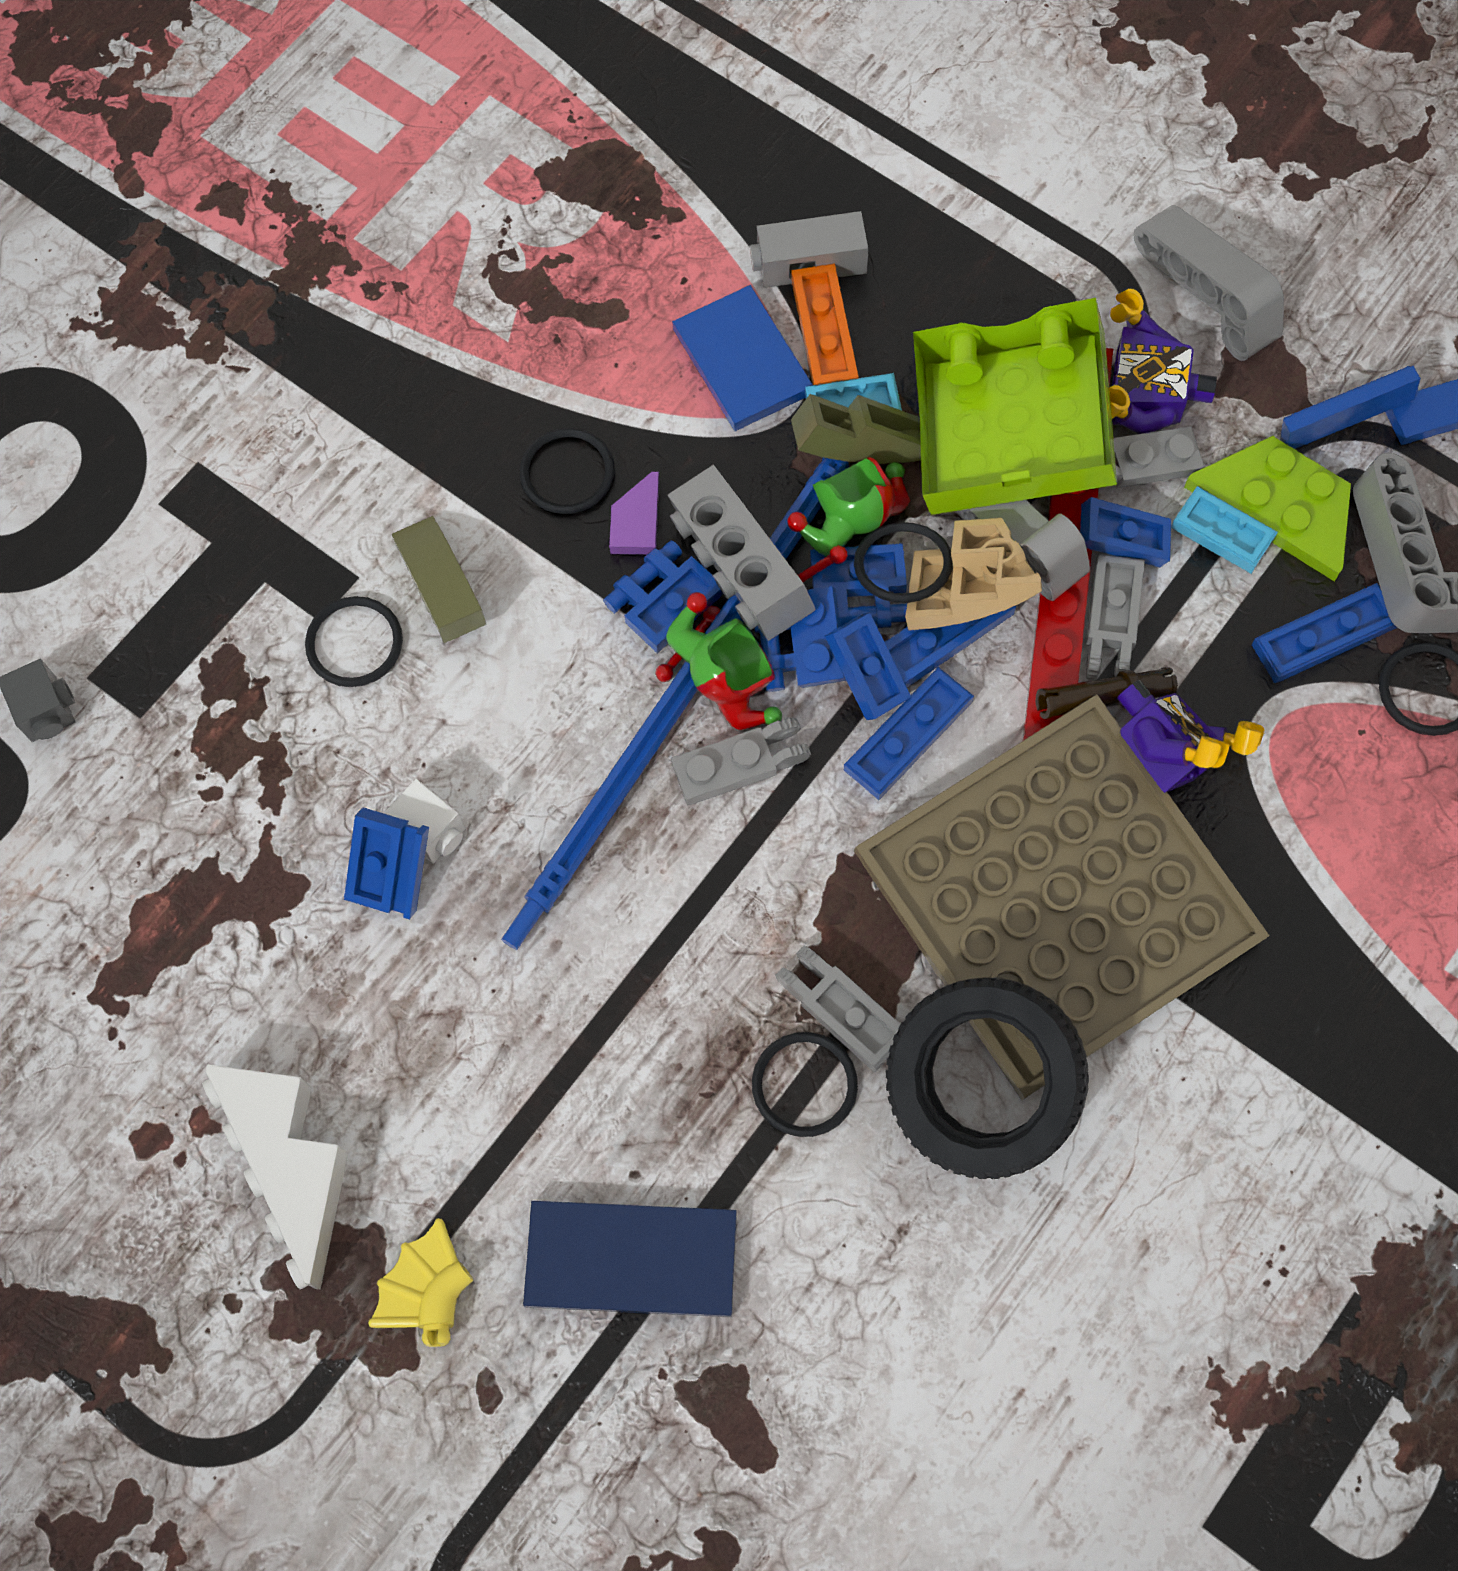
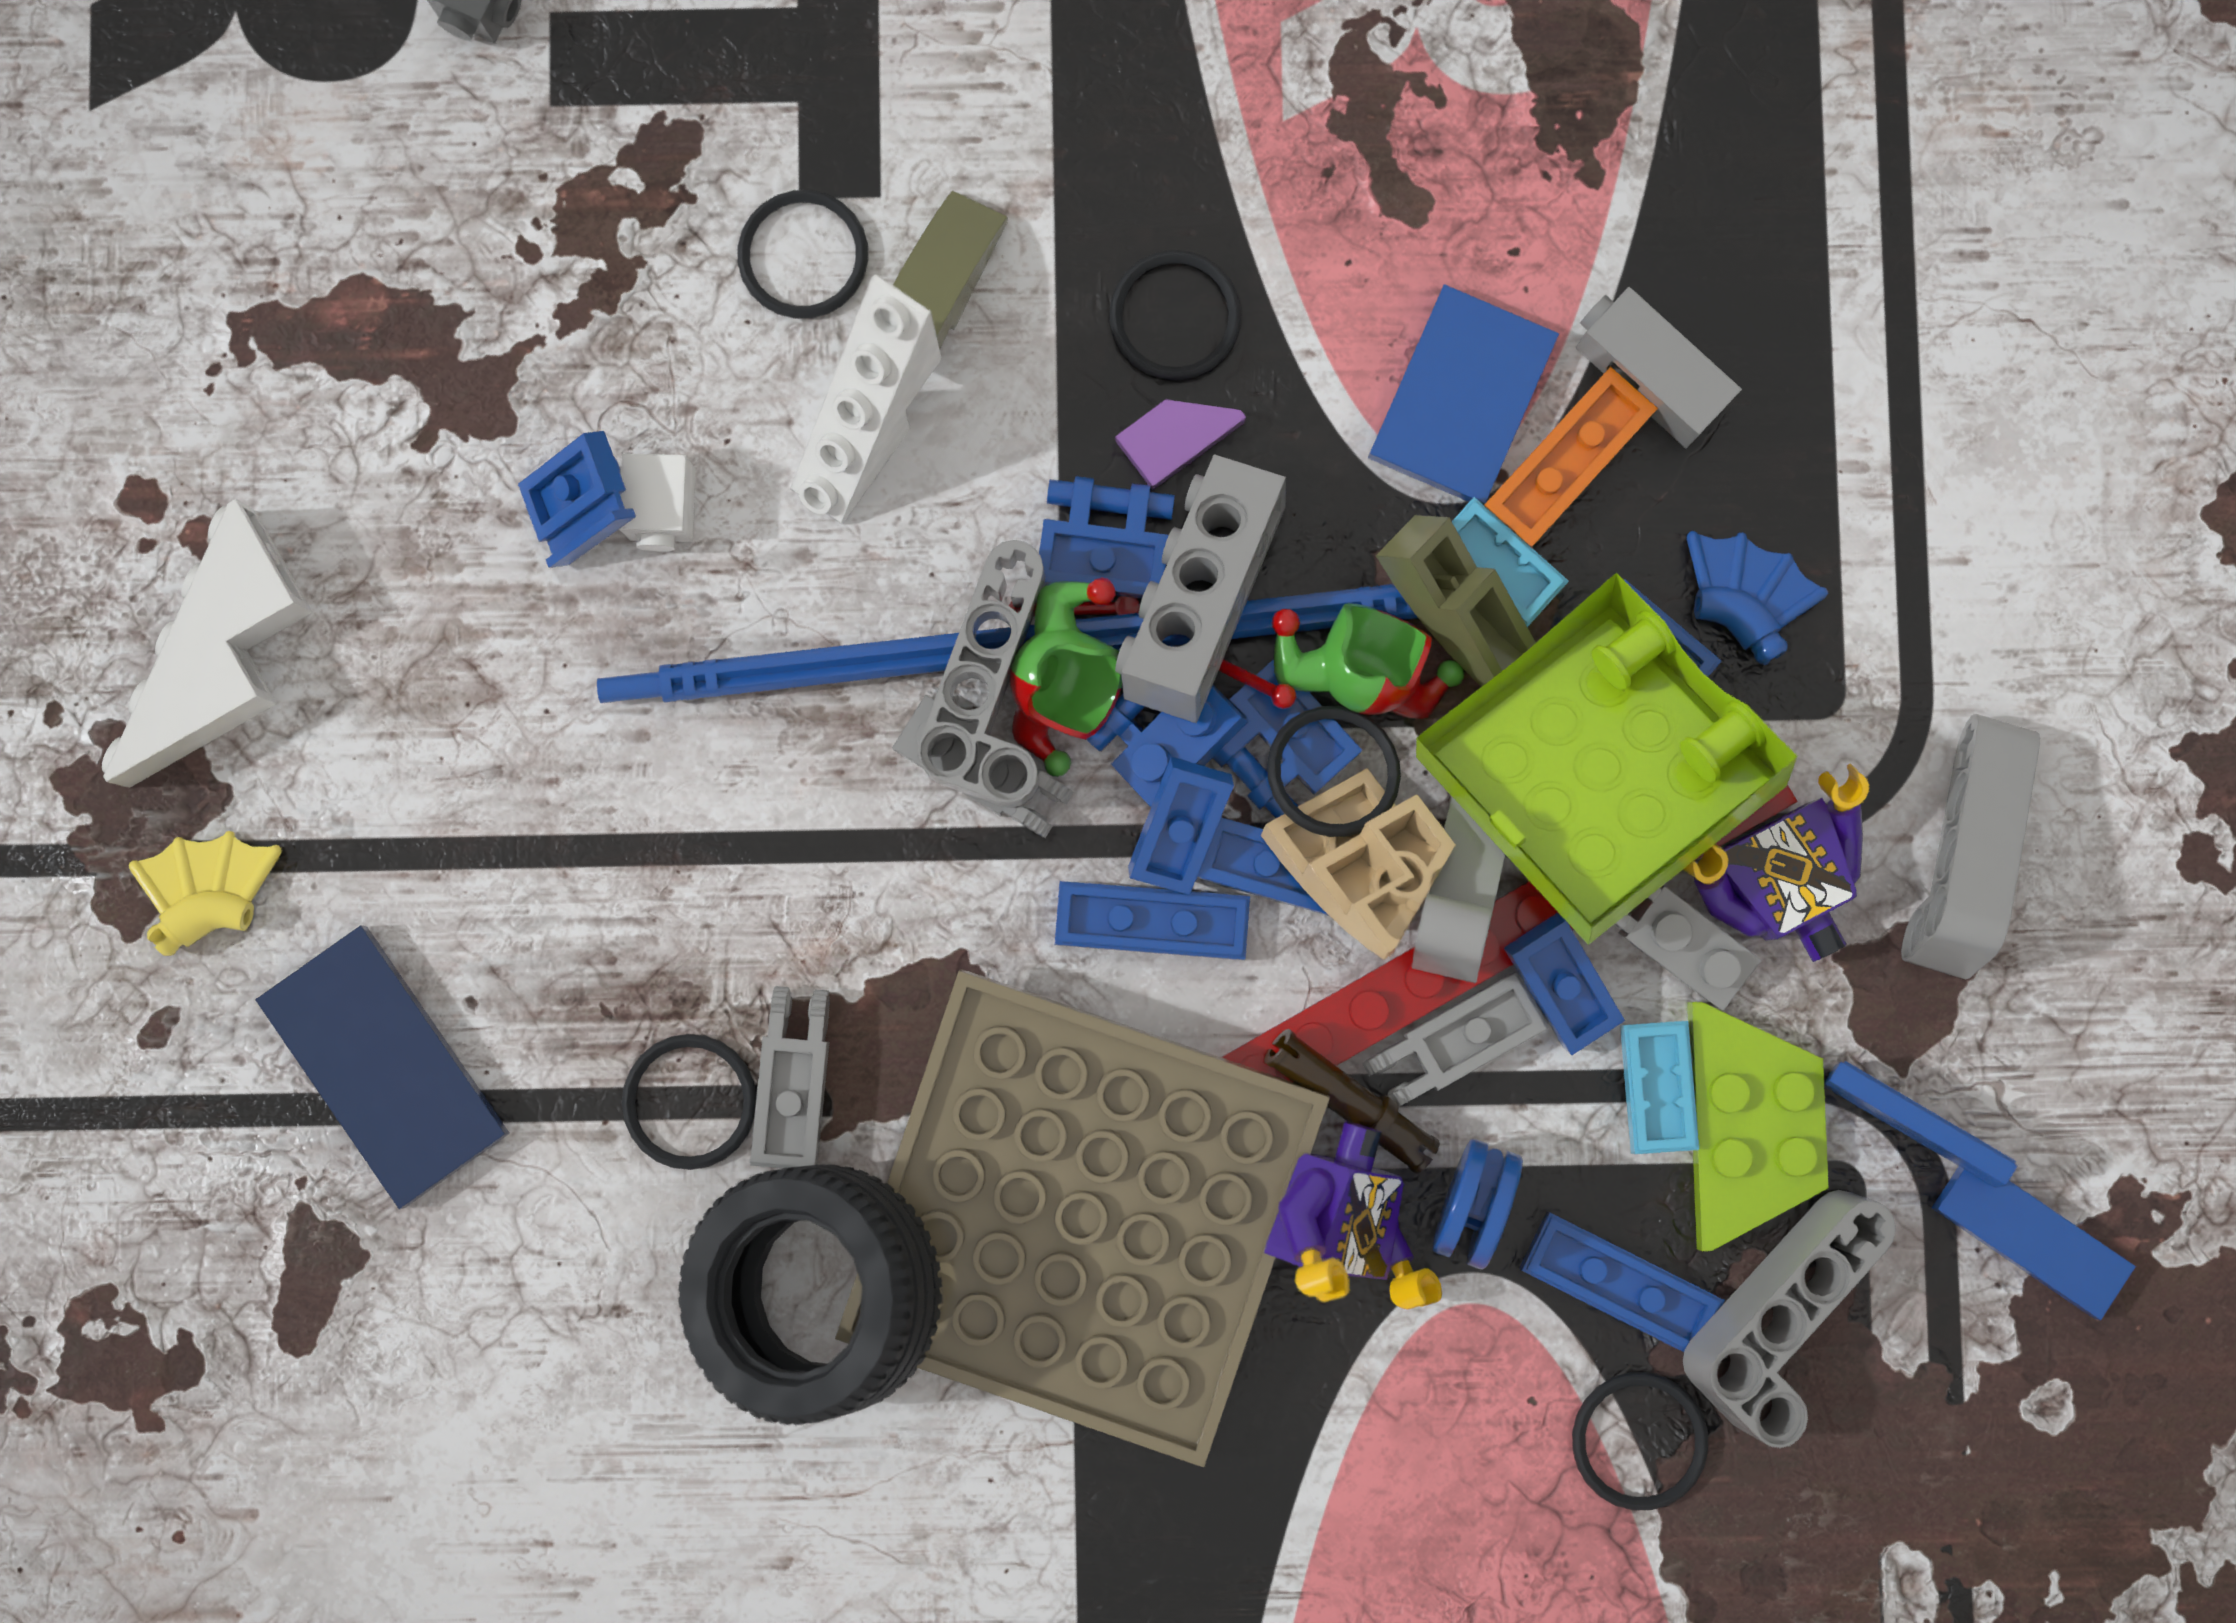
camera: 50 degrees right, 15 degrees up
none -> white slope [790,274,942,524]
none -> light grey beam [917,540,1045,808]
none -> blue head [1432,1139,1523,1269]
none -> blue arm [1687,531,1828,665]

